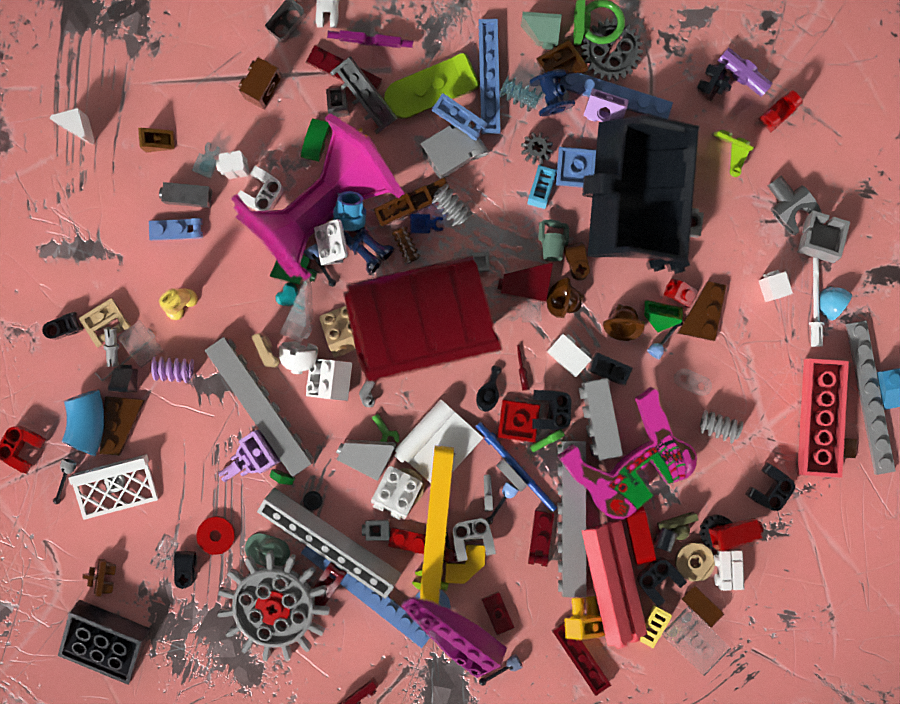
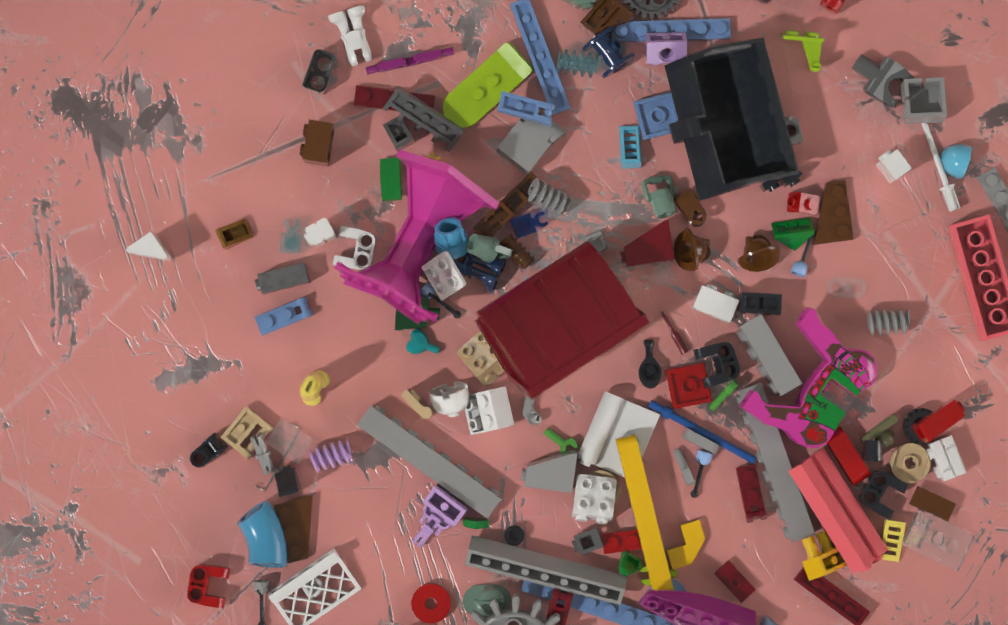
camera: 25 degrees left, 0 degrees up
clear slope [280,276,314,343] -> none
dark red hinge [443,518,458,563] -> none
light grey piece [453,518,496,562] -> none
dark grey gear [521,132,553,165] -> none
black piece [745,462,795,511] -> none
none -> sand green piece [467,234,513,263]
none -> green tile [618,551,643,576]

